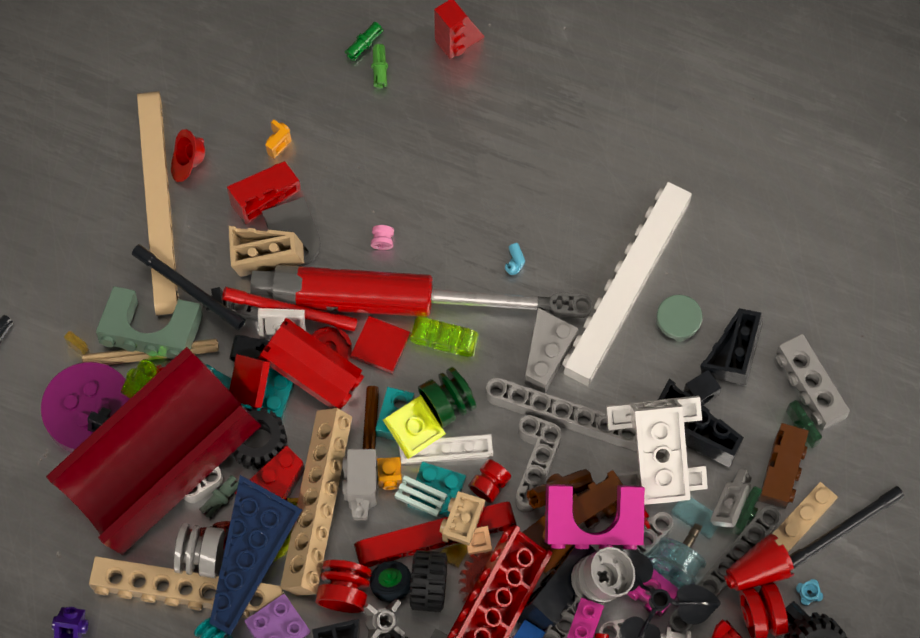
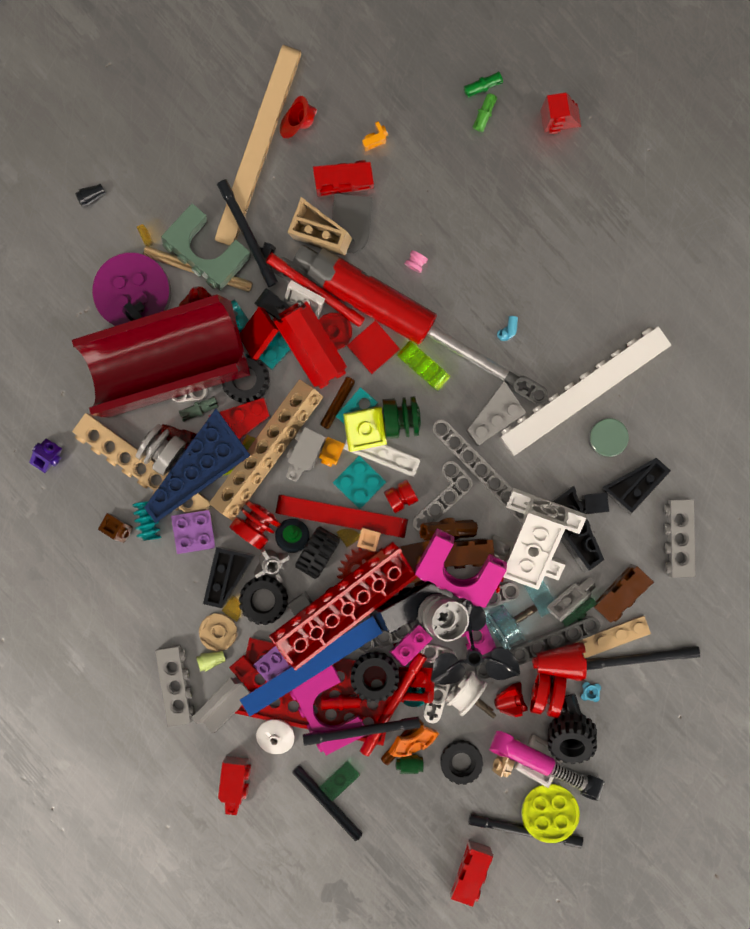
camera: 25 degrees right, 20 degrees up
clear neon green piece [121,359,157,399] -> none
light aqua tile [395,475,447,517] -> none
tan bracket [440,491,485,546] -> none
clear green plate [786,400,822,448] -> none

